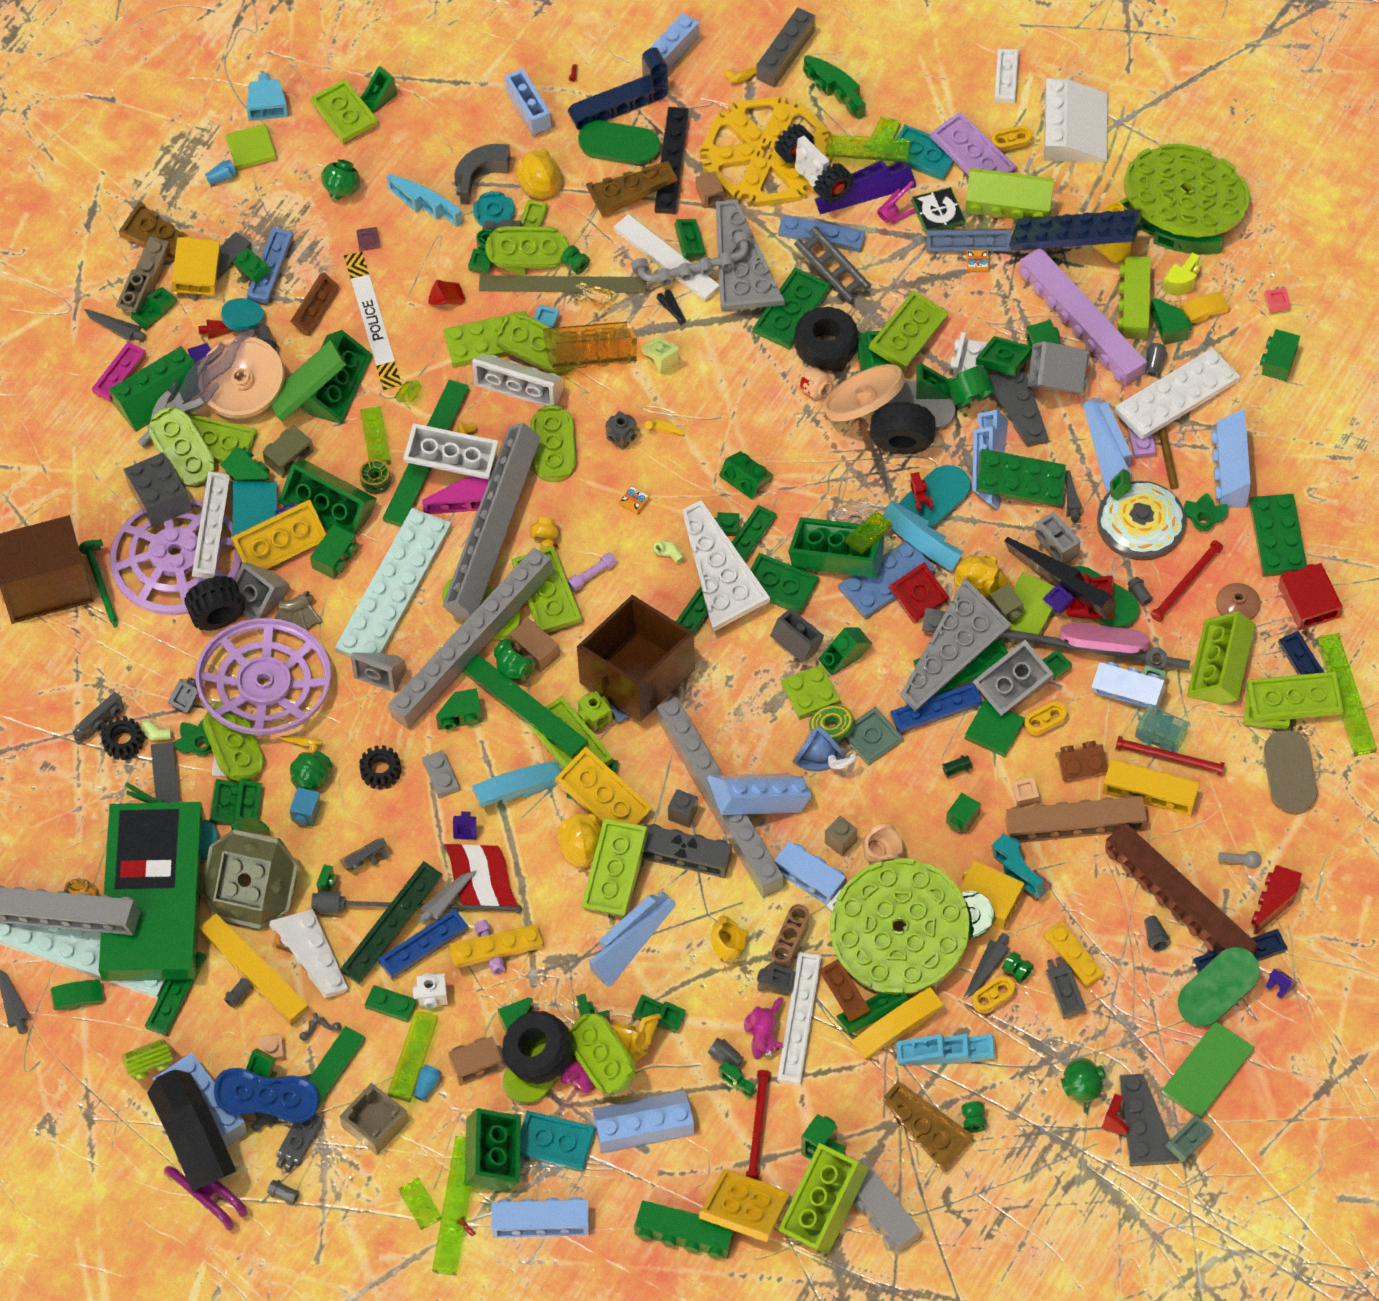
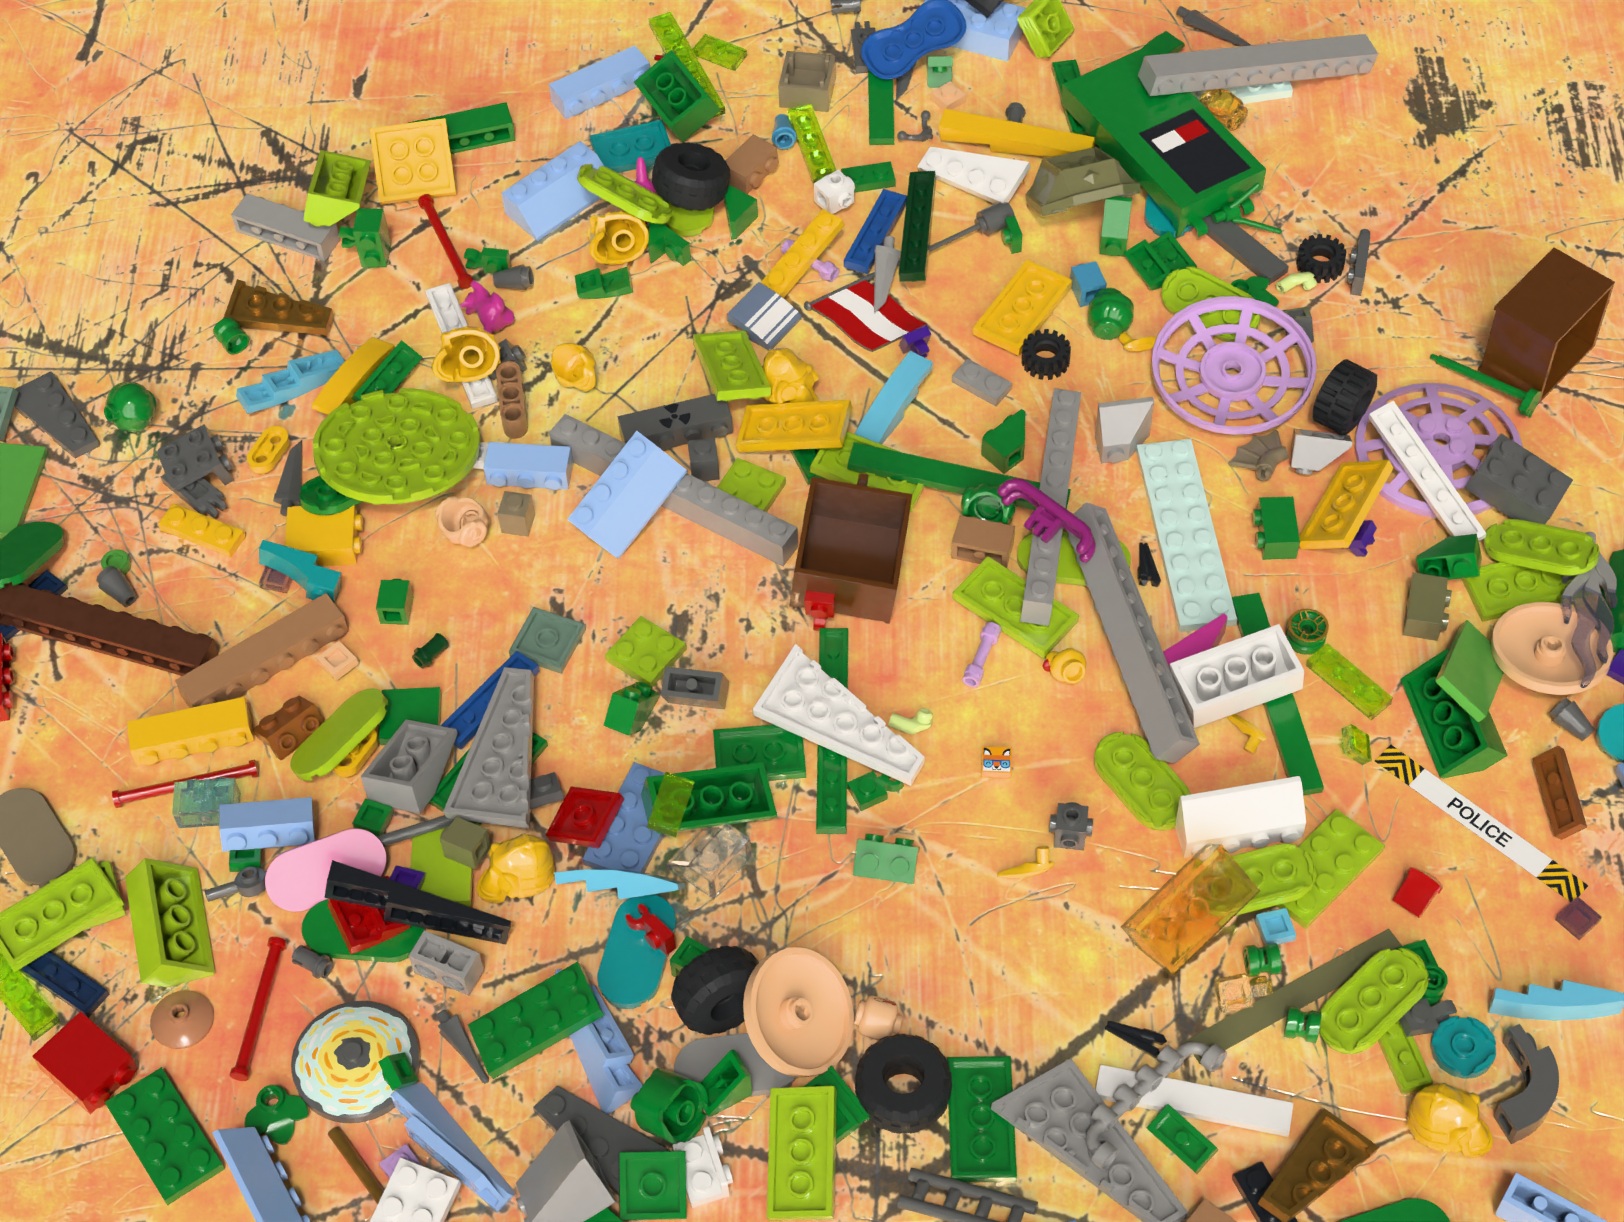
camera: 150 degrees right, 5 degrees down
teal tile [232,480,277,536] -> none
green slope [278,460,377,535] -> none
dark grey plate [340,838,388,870] -> none
light blue wedge [589,891,676,987] -> none
yellowish green slope [640,337,679,373] -> none
medium blue hat [793,727,856,772] -> none
bright green tile [809,705,854,743] -> none
dark orange plate [819,959,870,1022] -> none
green wheel [1001,951,1034,983] -> none
red tile [1101,1094,1130,1134] -> none
light grey bar [1218,851,1262,869] -> none
none -> bright green tile [101,549,131,575]
none -> dark grey bracket [157,424,234,491]
none -> lime tile [290,688,388,781]
none -> yellow head [432,326,501,382]
none -> green panel [670,936,710,978]
none -> lime plate [717,457,786,512]
none -> sand blue slope [727,282,802,350]
none -> yellow plate [973,260,1072,356]
none -> magenta piece [997,478,1096,563]
none -> black piece [1137,542,1161,587]
none -> green wheel [1243,943,1282,977]

